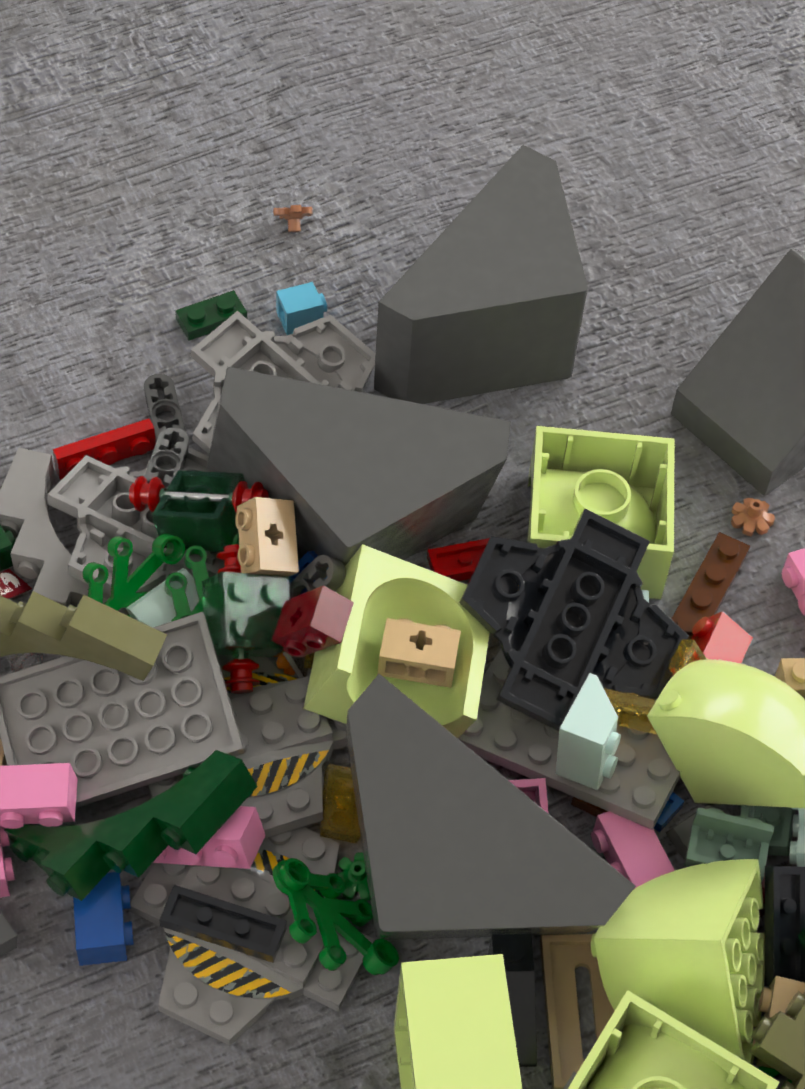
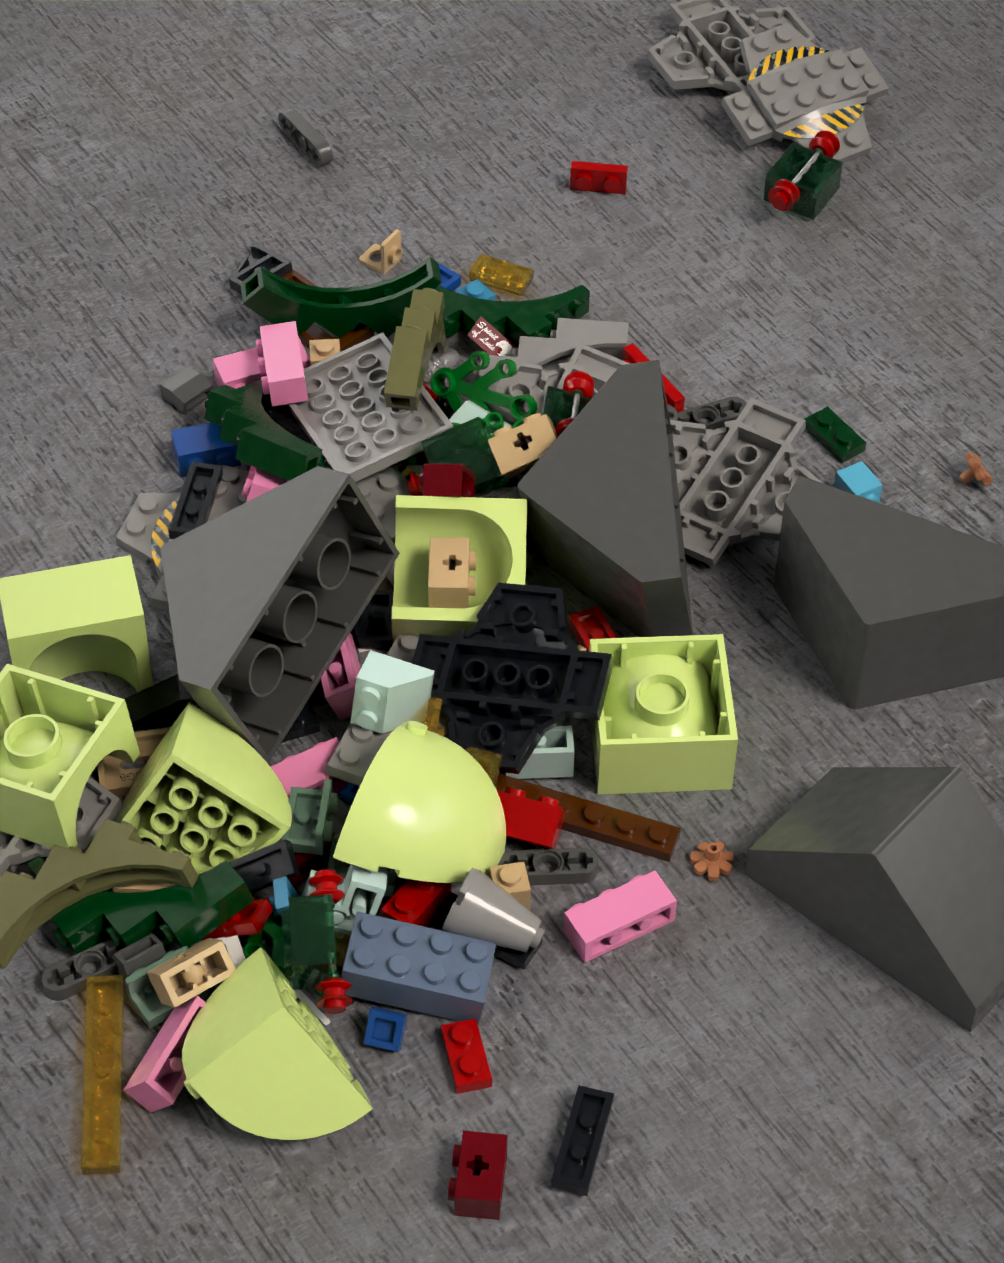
camera: 85 degrees right, 5 degrees down
none -> dark grey beam [498,848,598,885]

